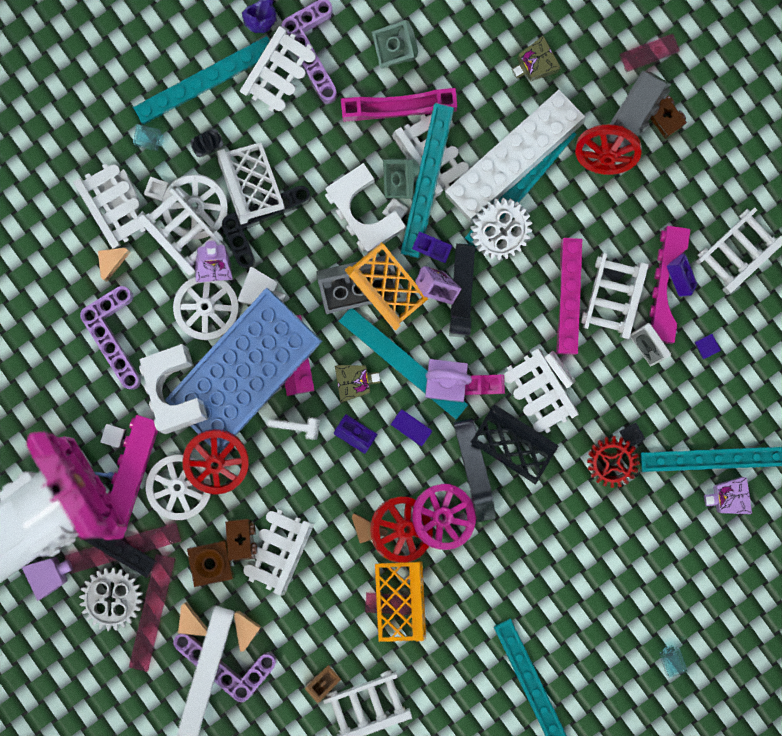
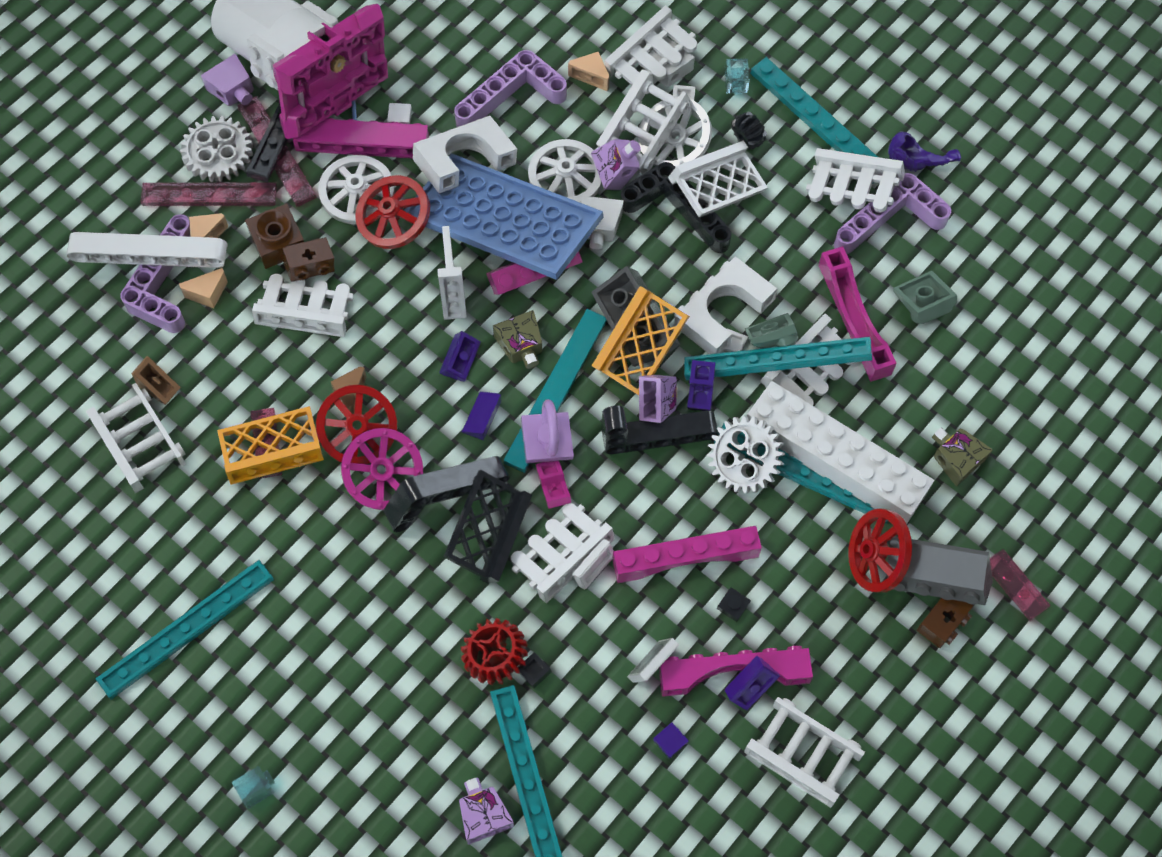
camera: 75 degrees right, 20 degrees down
white fence [581,253,649,339] -> none

